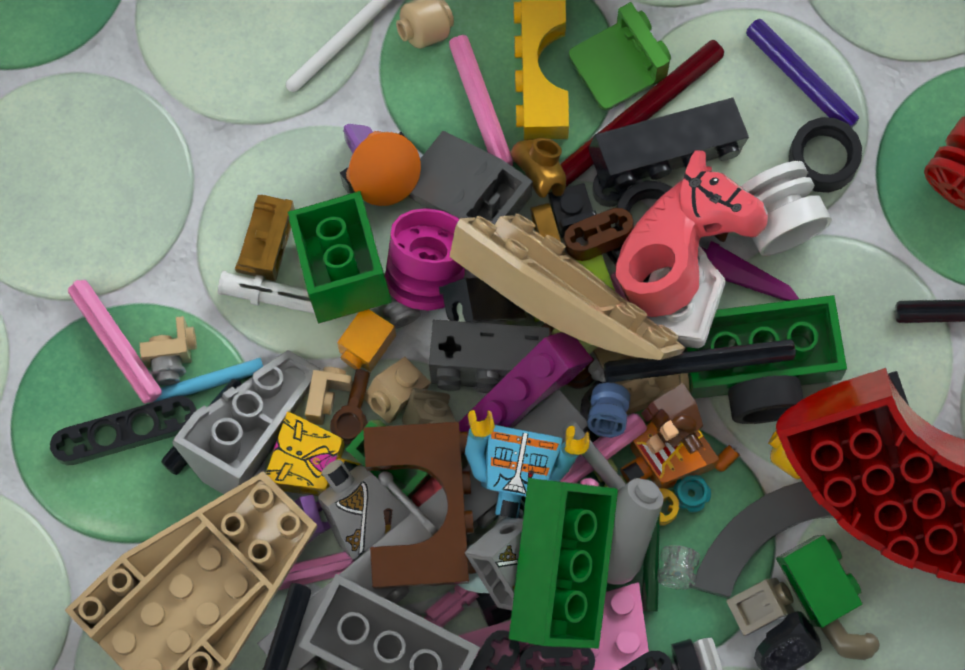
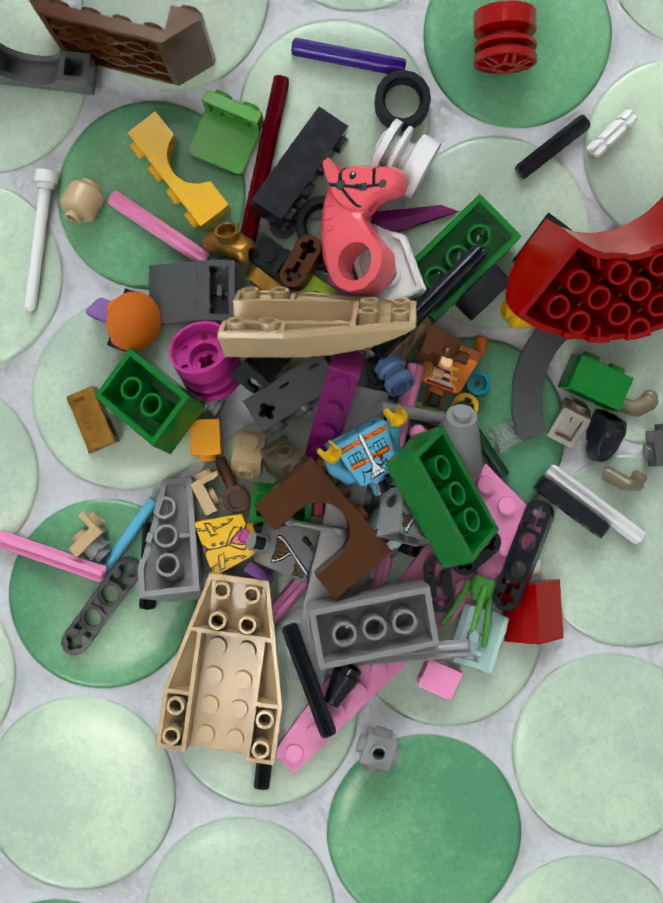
camera: 40 degrees left, 15 degrees up
white pin [218,271,314,313] -> none

